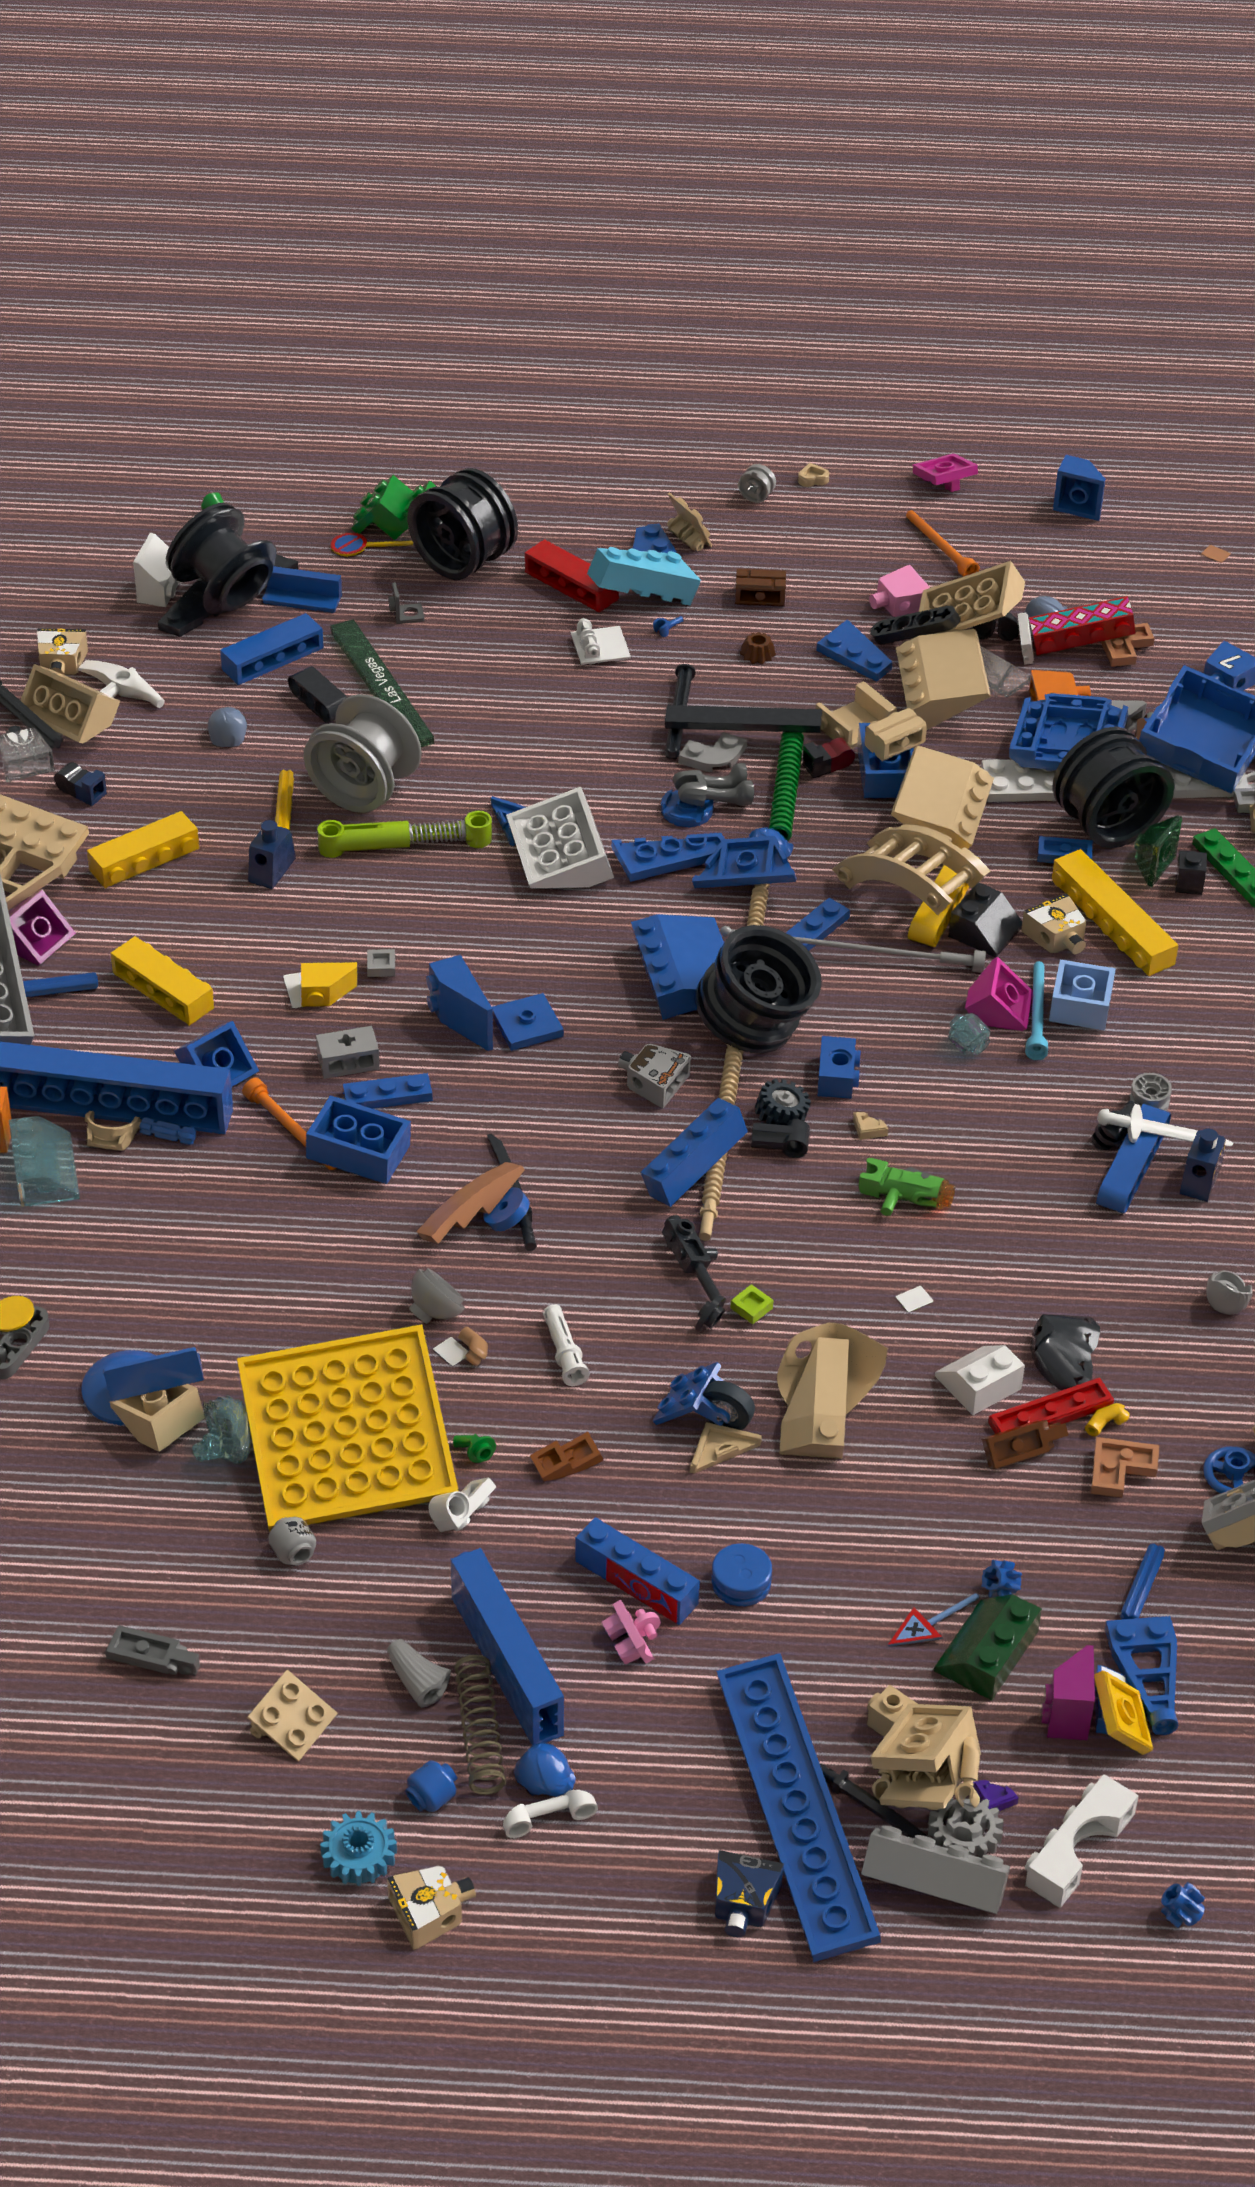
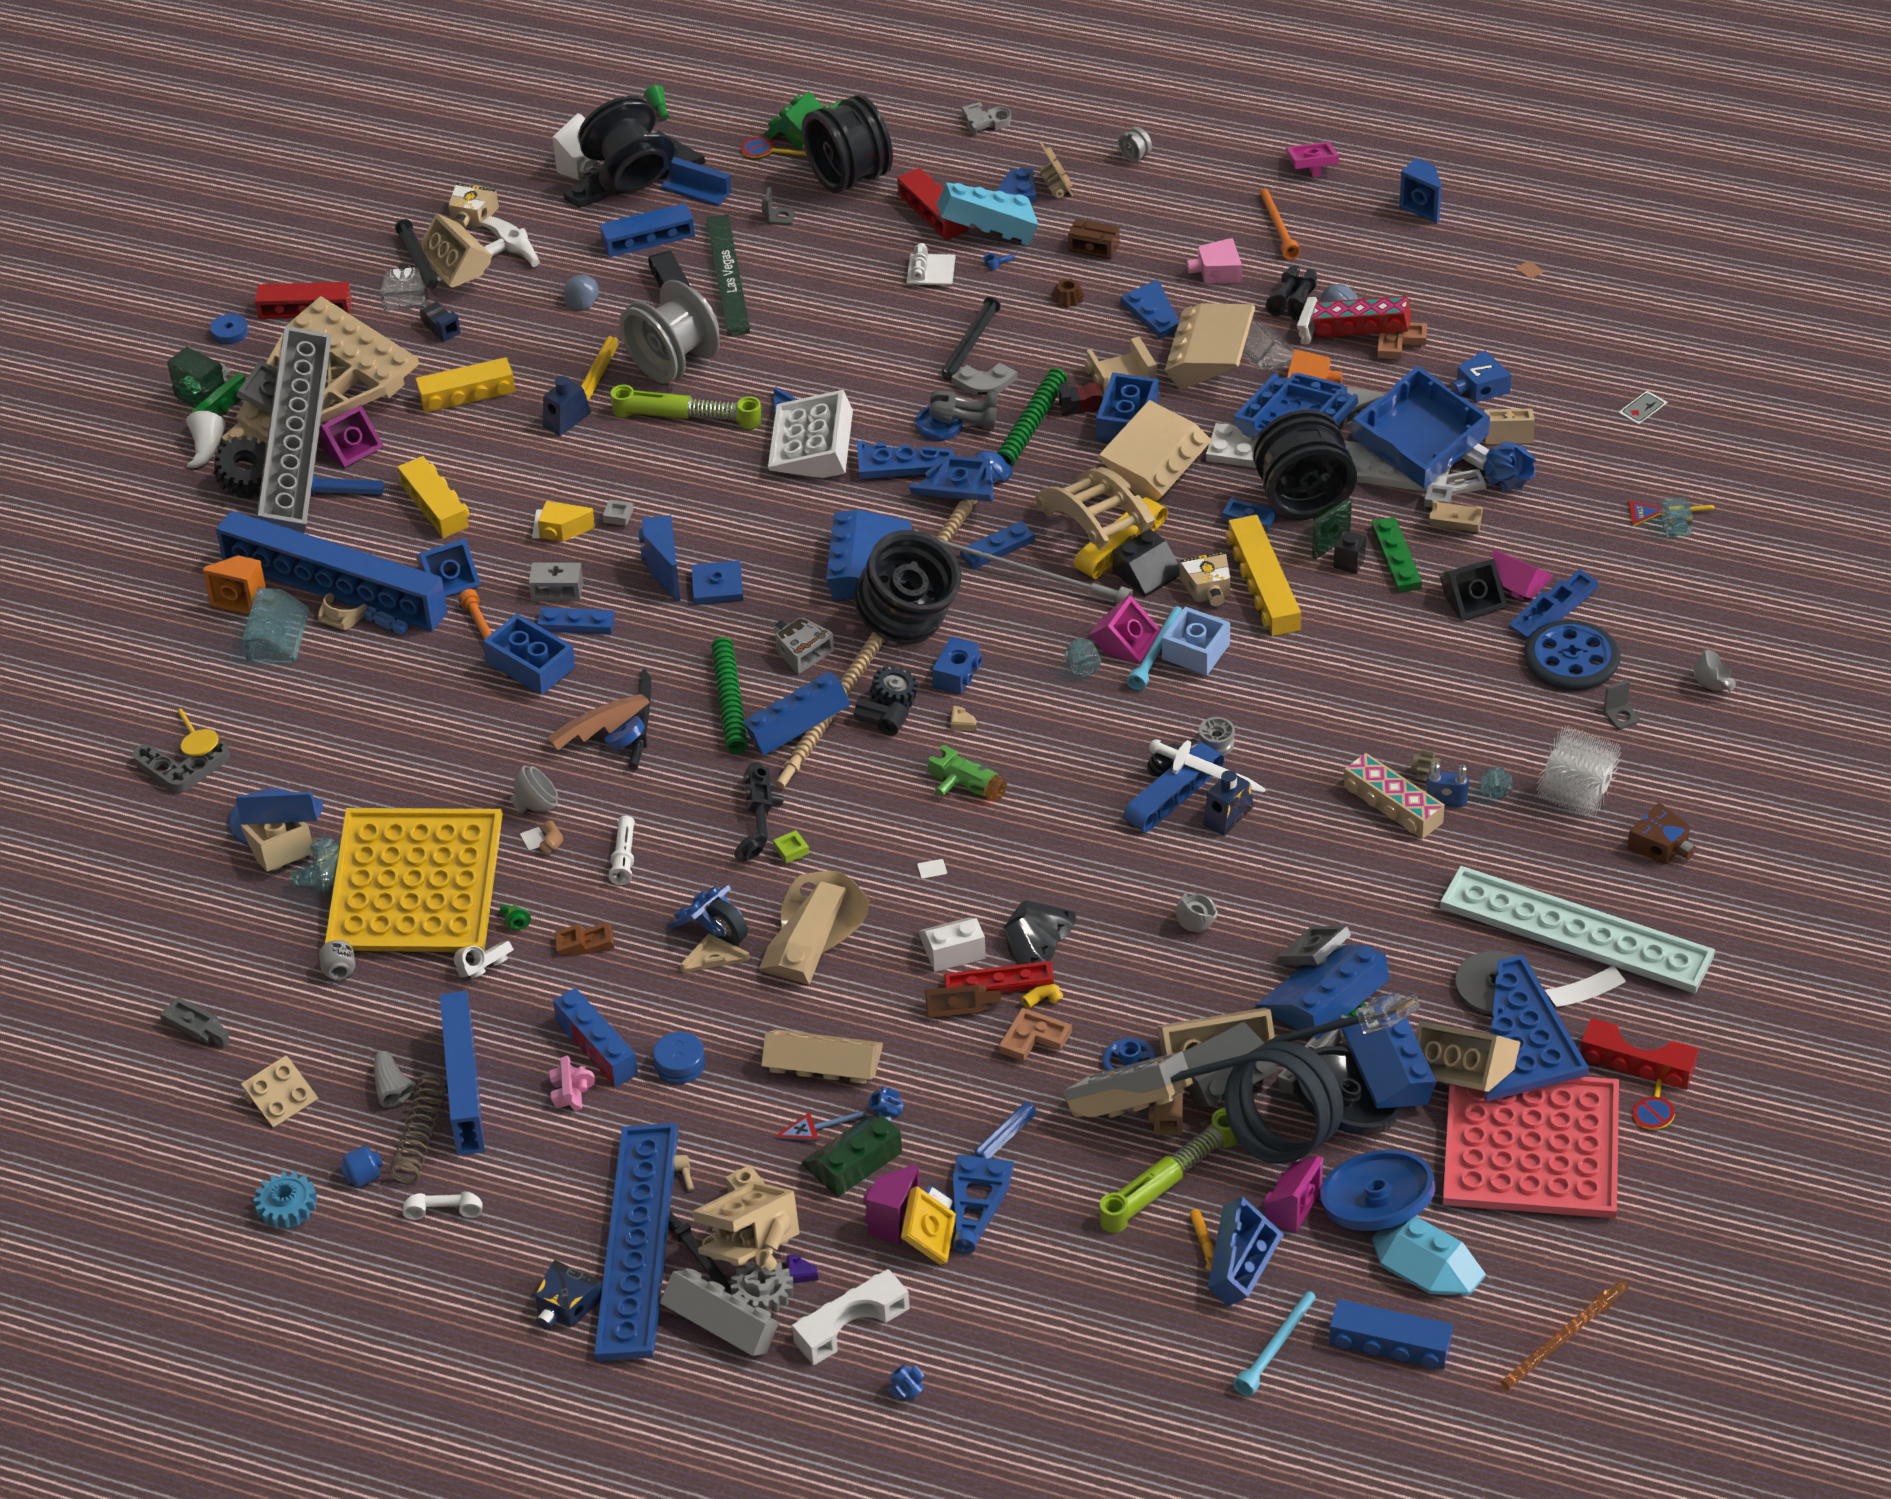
camera: 20 degrees right, 0 degrees up
torso [387,1866,476,1950] -> none
blue hair [514,1742,576,1797] -> none
black tile [665,705,822,733] -> none
tan tile [798,463,829,487] -> none
tan brick [865,708,927,761] -> none
black beam [870,606,961,645] -> none
tan slope [919,561,1025,634] -> none
none -> tan hand [674,1155,694,1192]
none -> green piece [711,637,748,754]
none -> tan slope [762,1029,883,1083]
none -> light grey piece [962,102,1011,136]

